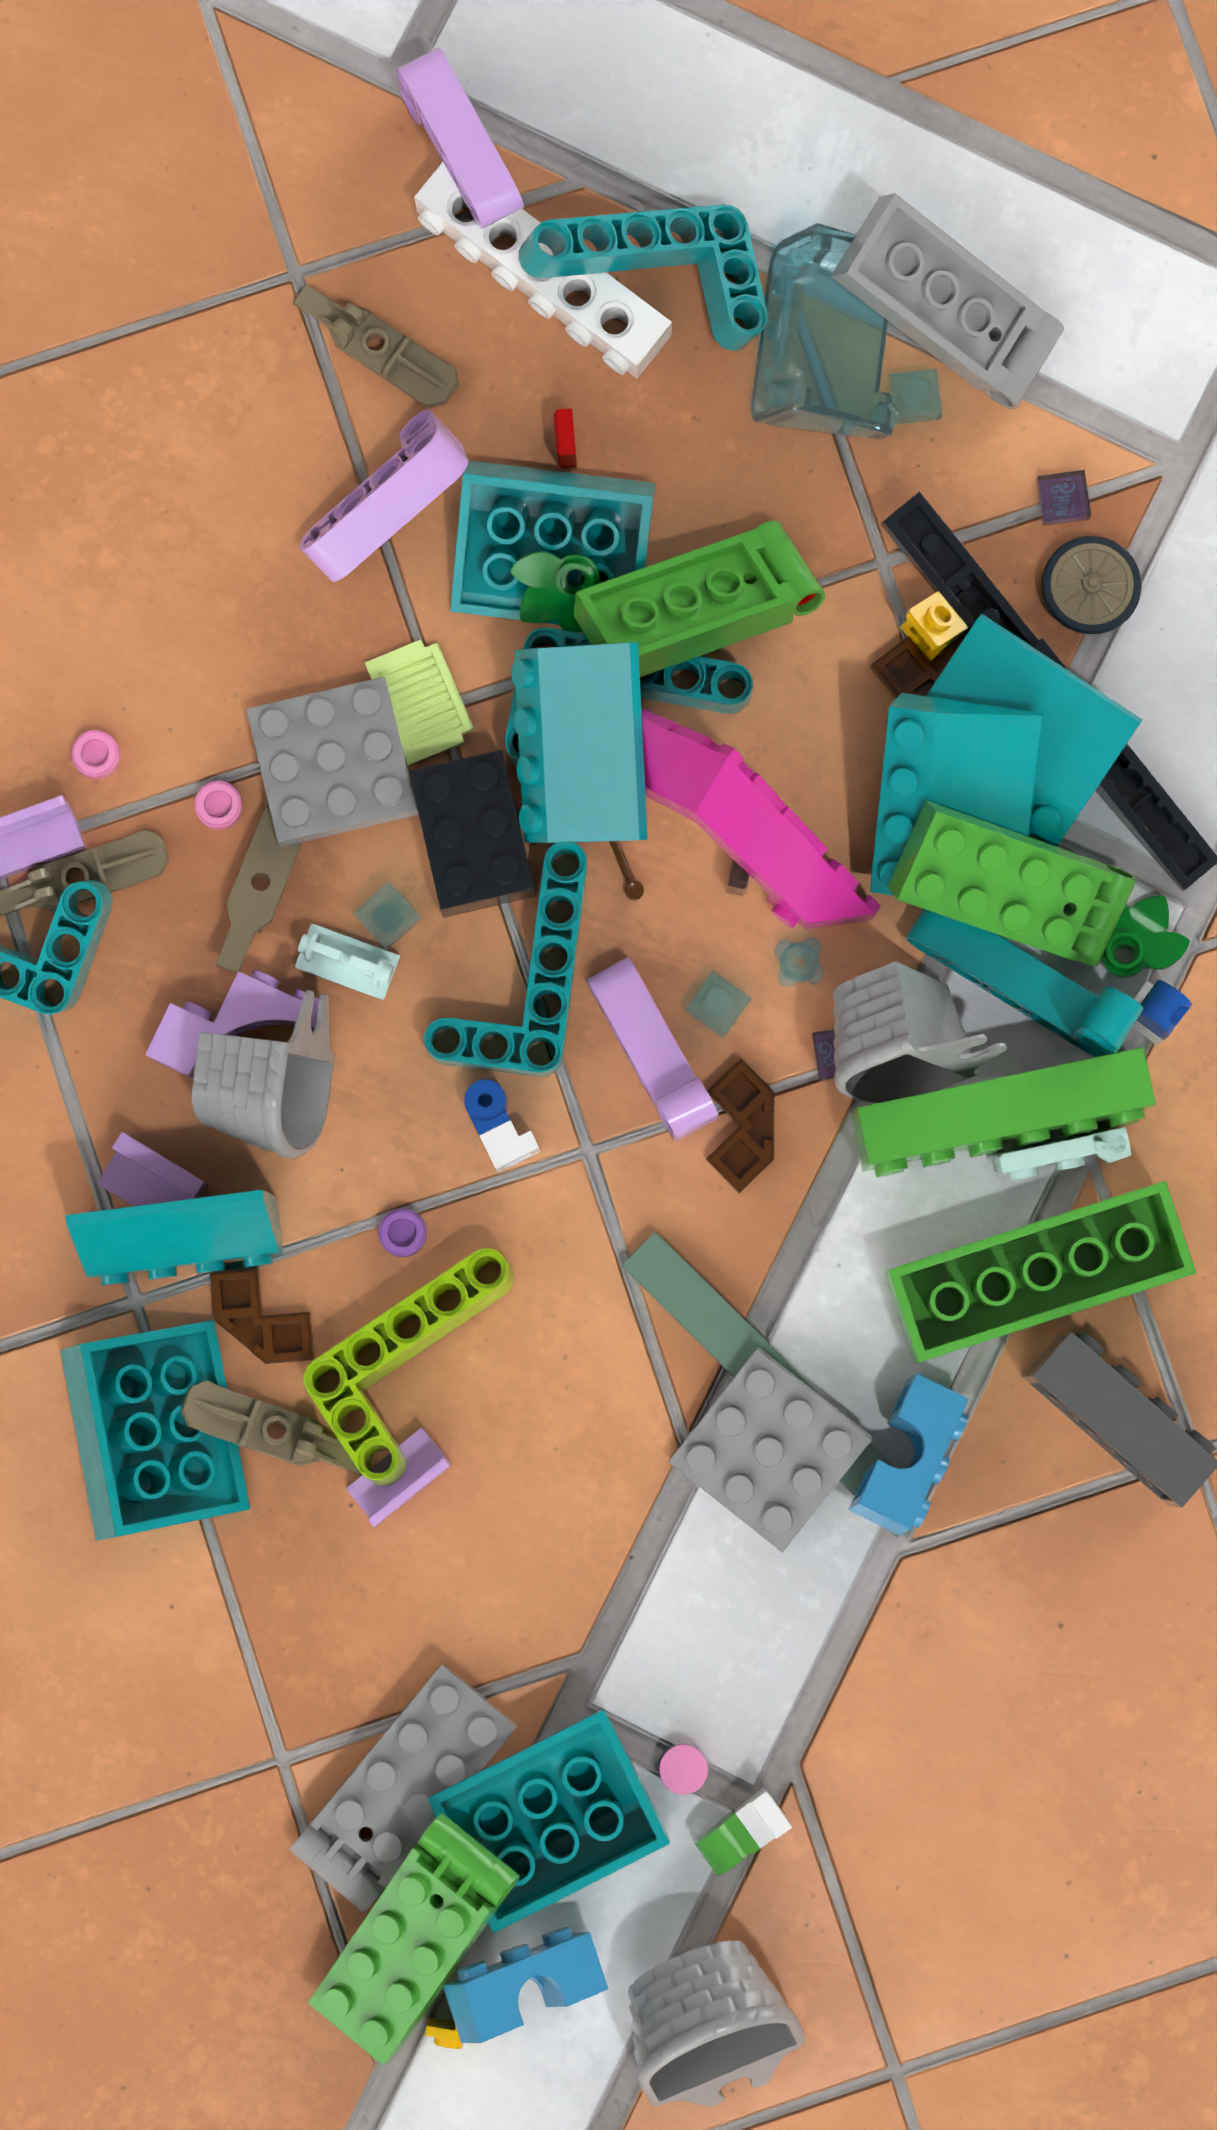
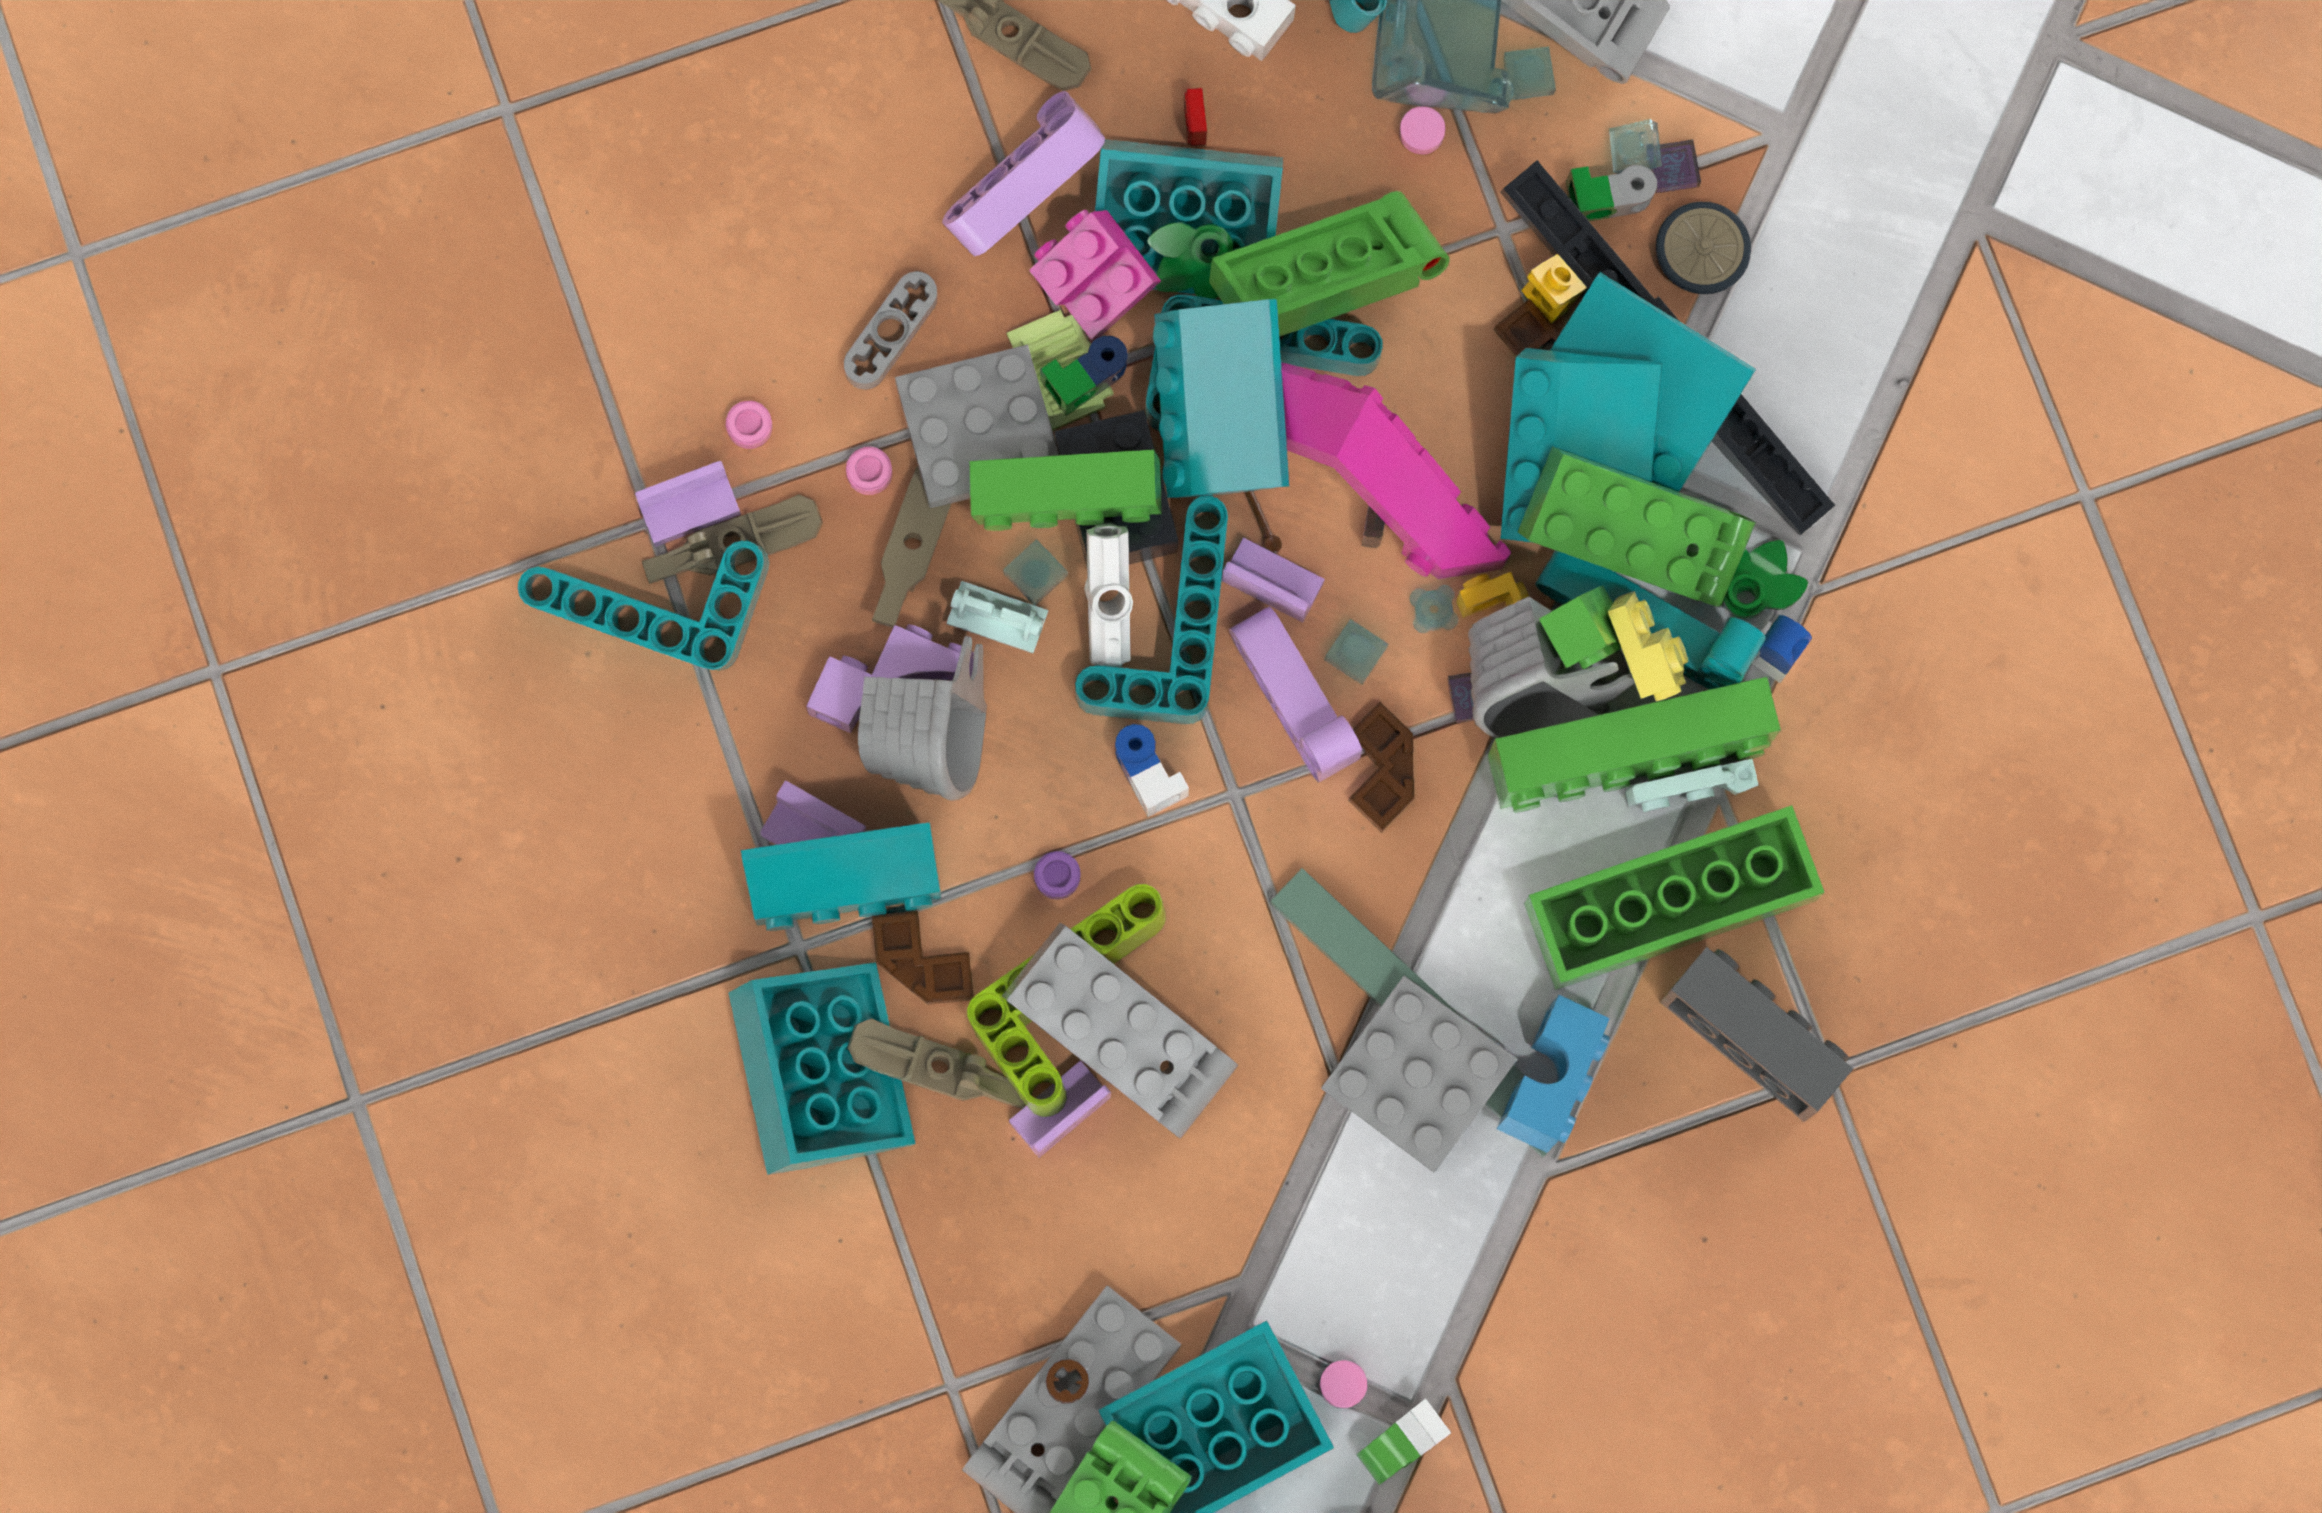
camera: 10 degrees left, 5 degrees down
none -> light grey beam [844,271,938,390]
none -> bright green brick [969,450,1162,531]
none -> light grey hinge [1001,923,1238,1139]
none -> plate [1029,210,1161,340]
none -> leg [1040,336,1128,416]
none -> reddish brown bush [1046,1359,1089,1404]
none -> white piece [1084,523,1133,667]
none -> lavender panel [1222,537,1325,623]
none -> bright pink tile [1399,106,1445,154]
none -> yellow bracket [1456,572,1529,618]
none -> bright green brick [1539,585,1622,670]
none -> leg [1566,165,1657,222]
none -> light yellow plate [1608,591,1688,701]
none -> clear light blue plate [1609,119,1662,174]

